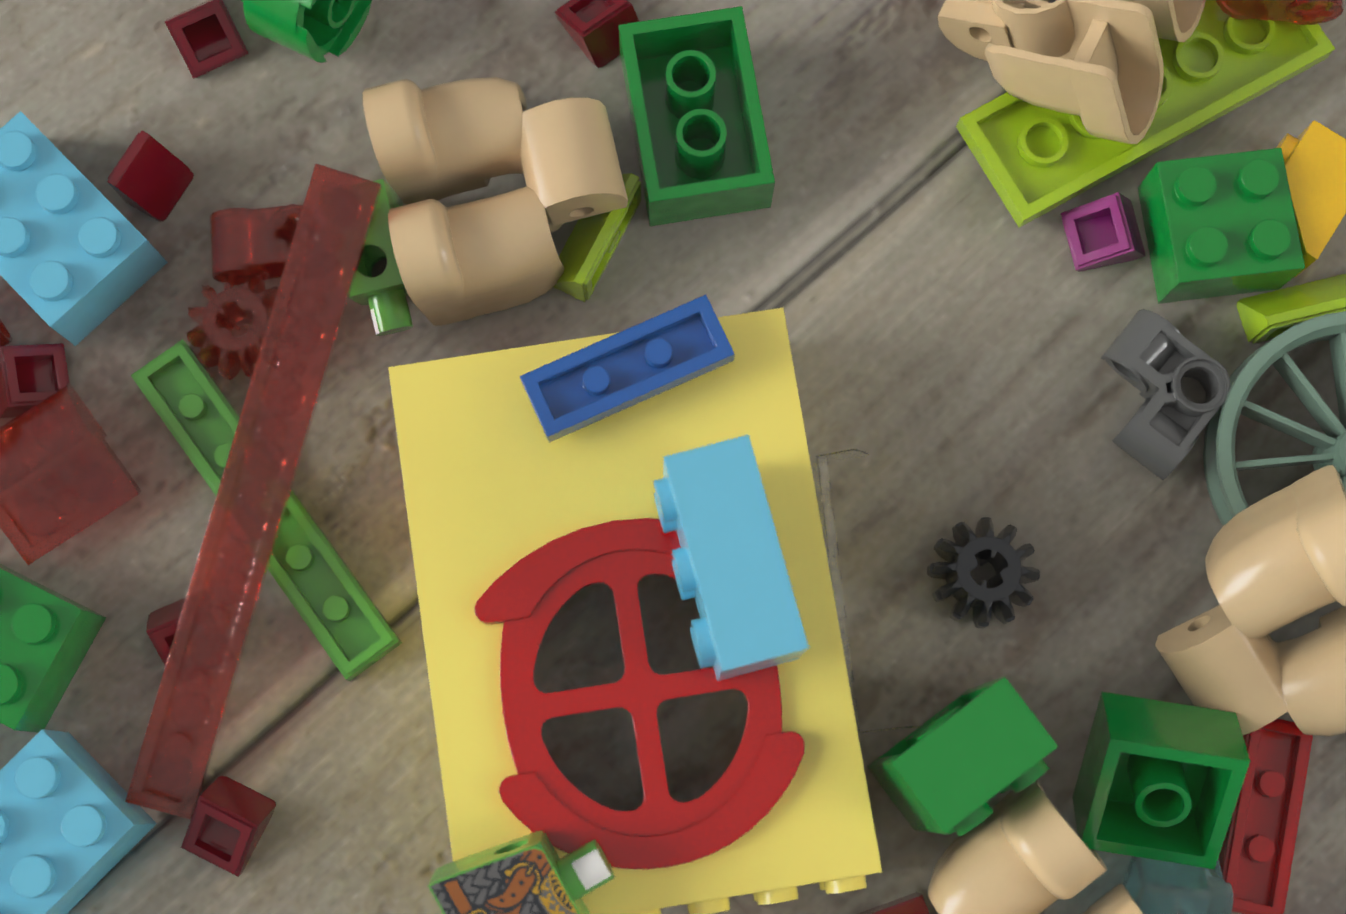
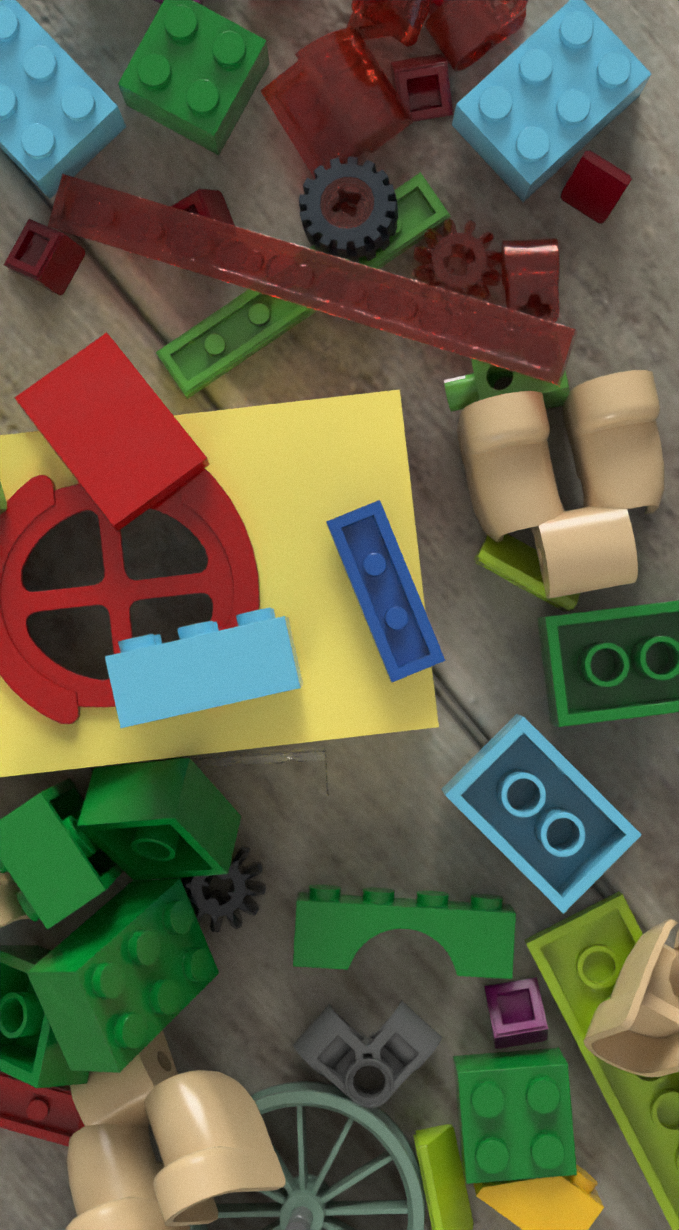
camera: 100 degrees right, 10 degrees up
none -> red tile [14,332,209,532]
none -> green brick [26,878,219,1073]
none -> green brick [77,757,241,880]
none -> green arch [293,884,516,979]
none -> black wheel [299,156,398,265]
none -> medium azure brick [441,714,642,914]

